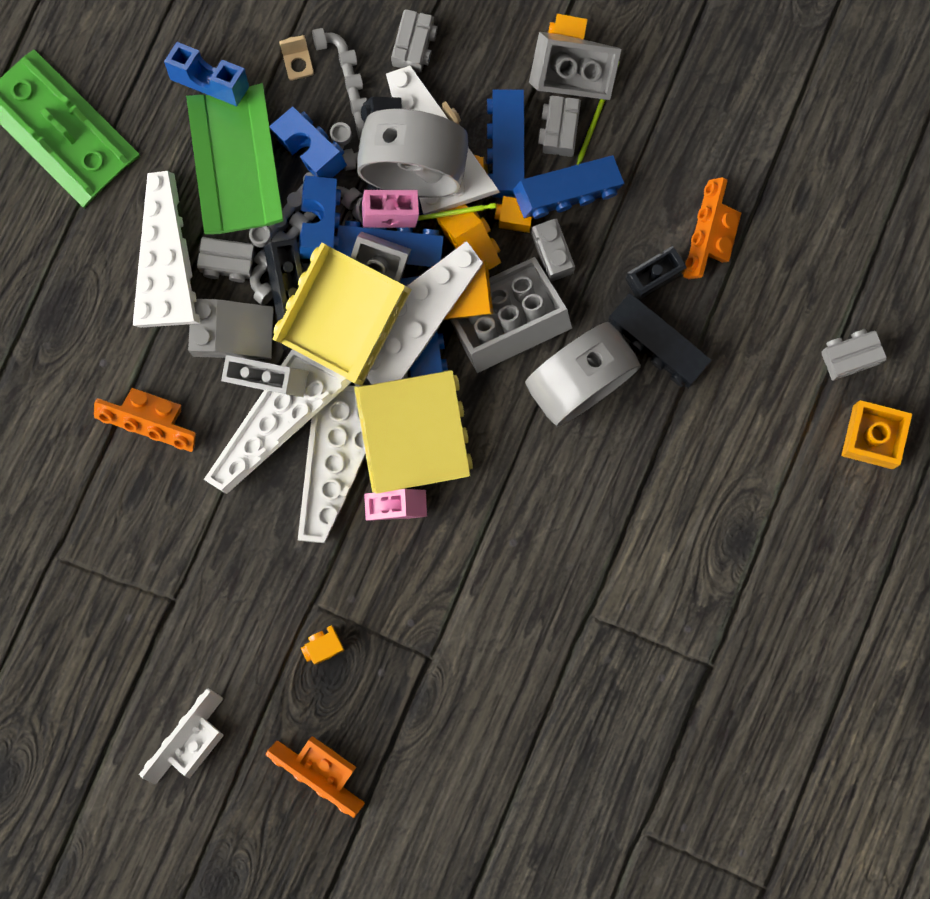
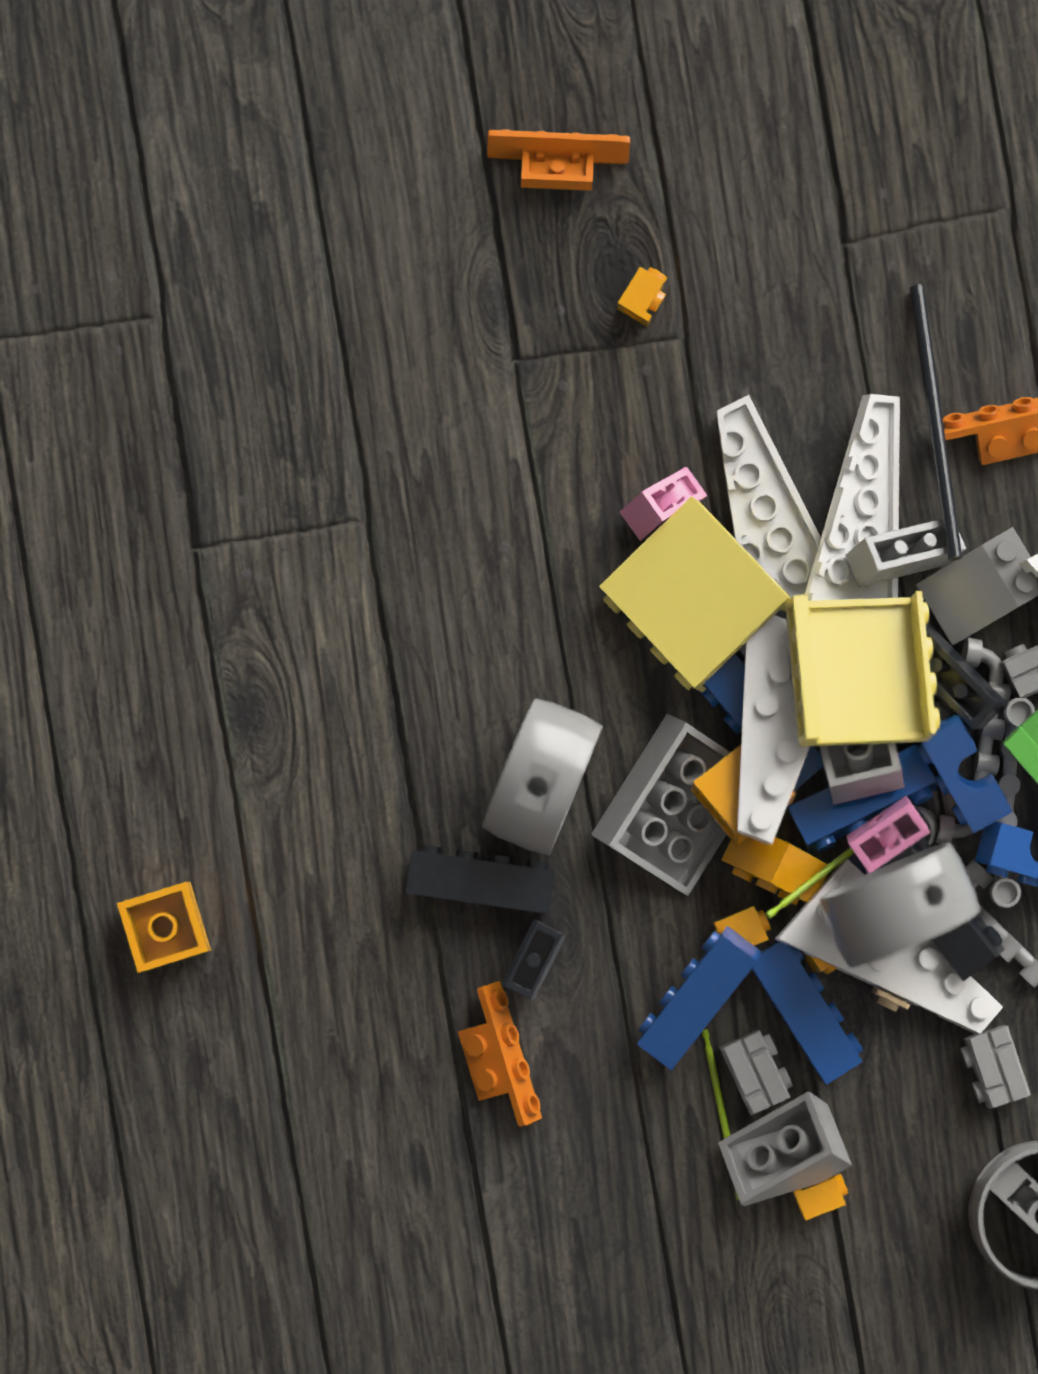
camera: 150 degrees right, 5 degrees up
white bracket [139,688,224,784] -> none
light grey brick [531,219,575,282] -> none
light grey brick [822,329,886,381] -> none
none -> black piece [910,285,963,561]

